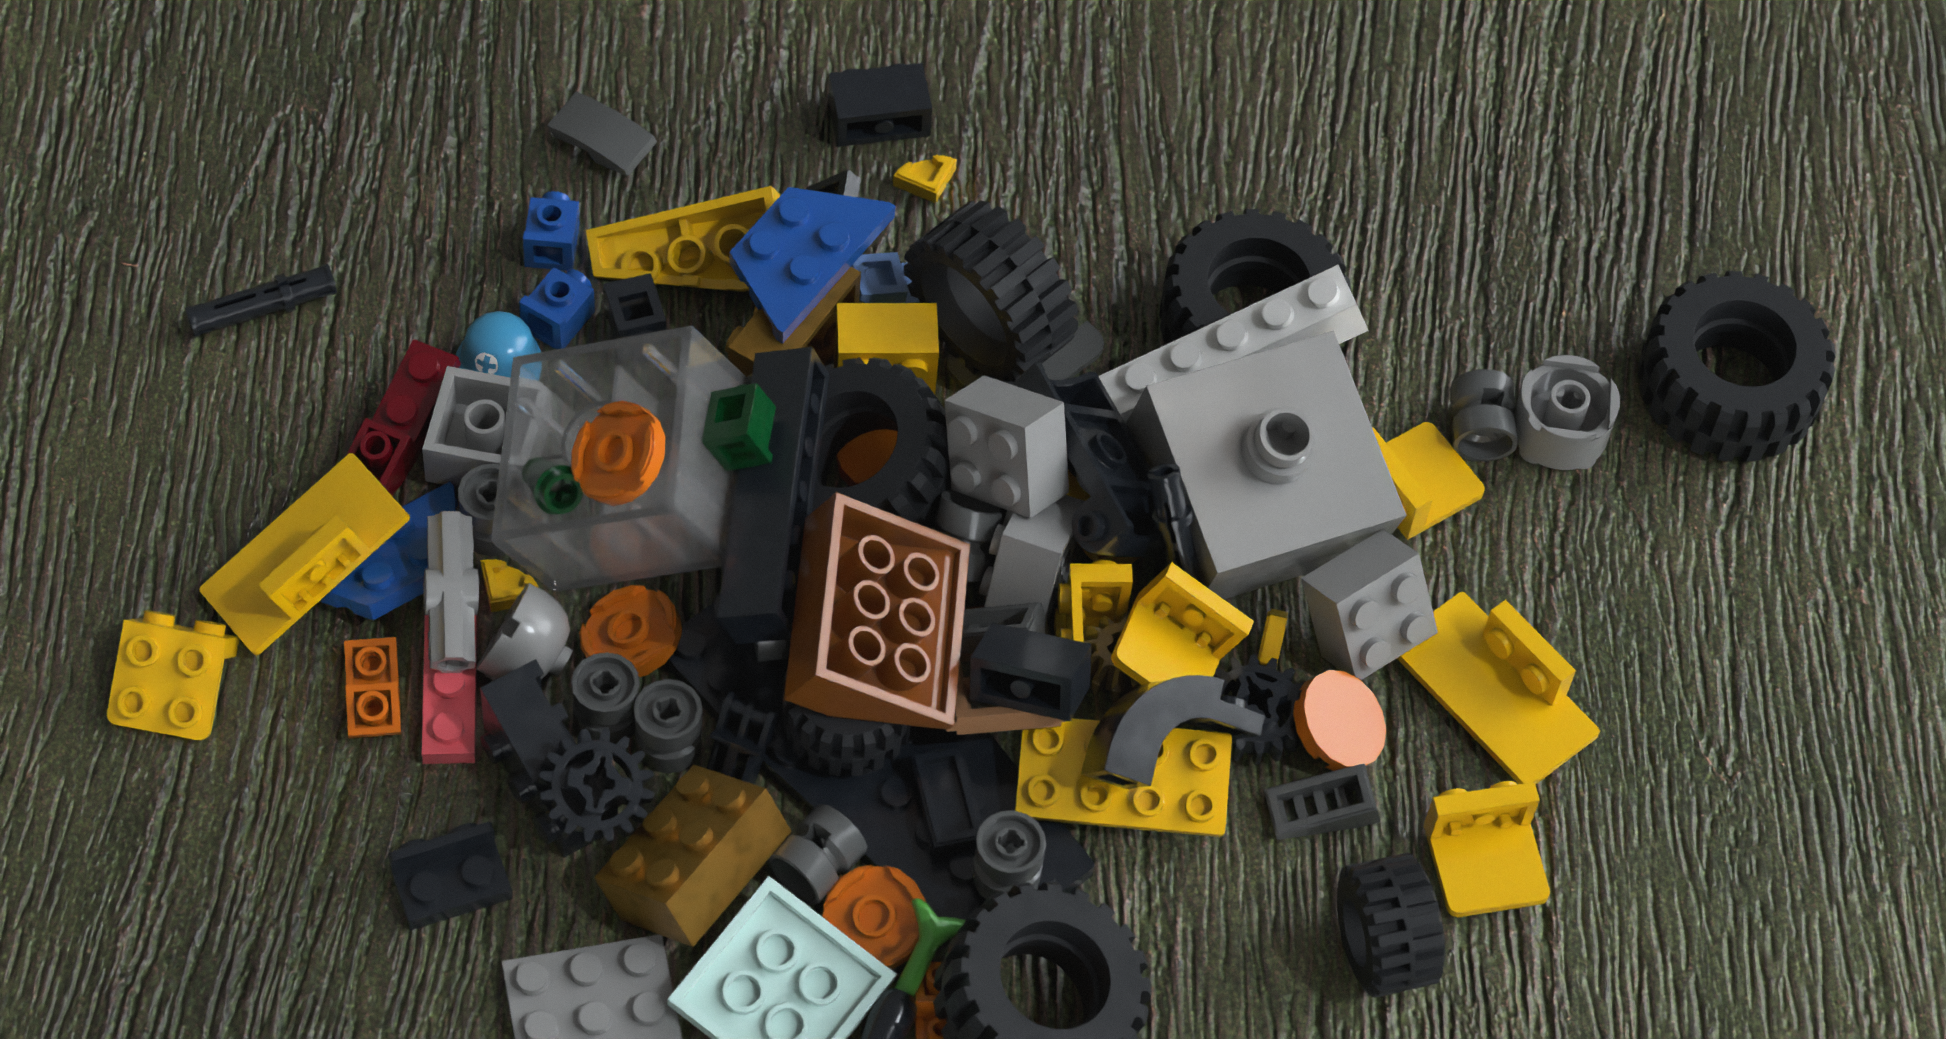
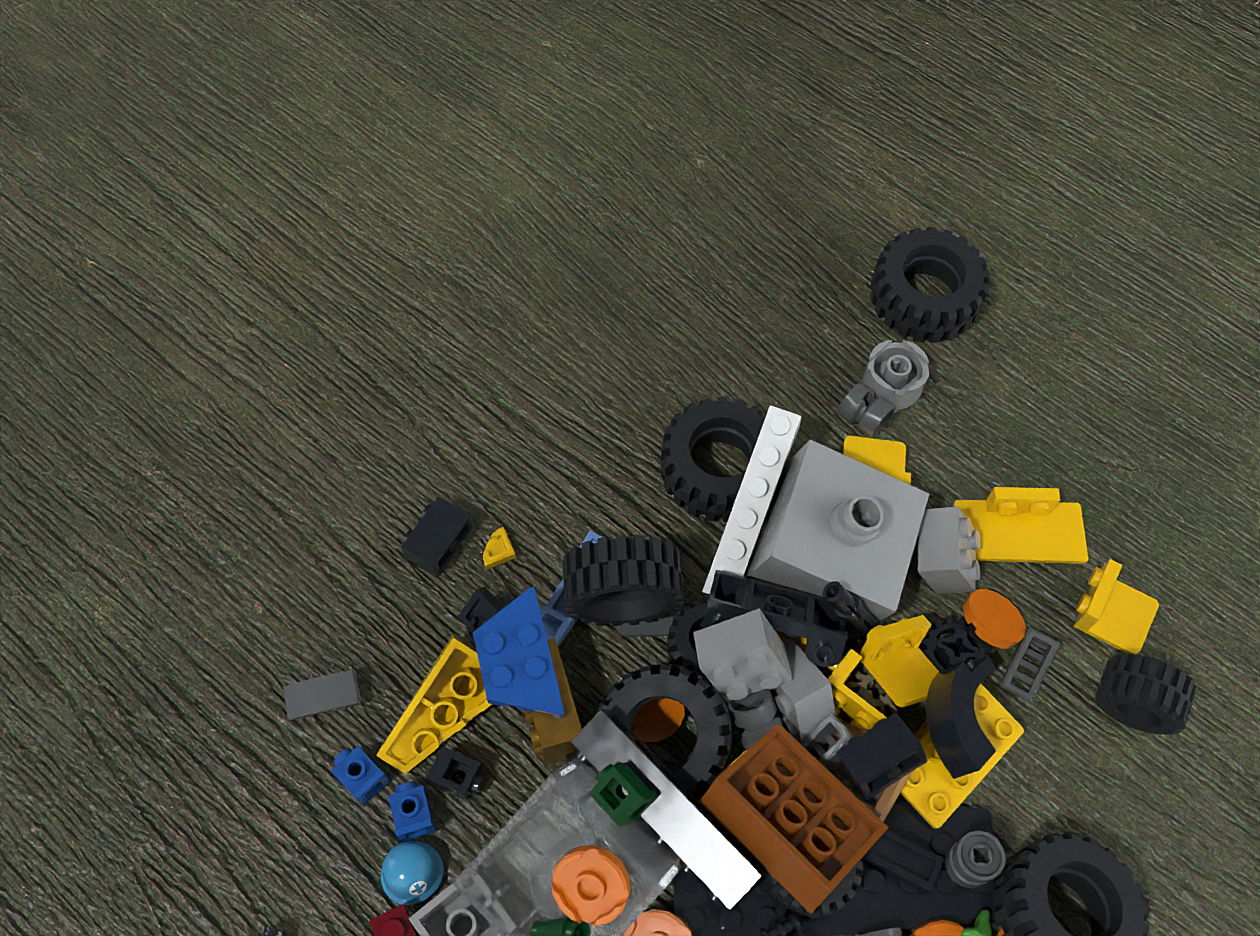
camera: 45 degrees left, 5 degrees up
yellow brick [834,303,939,394] -> none
yellow tile [1258,608,1288,668] -> none

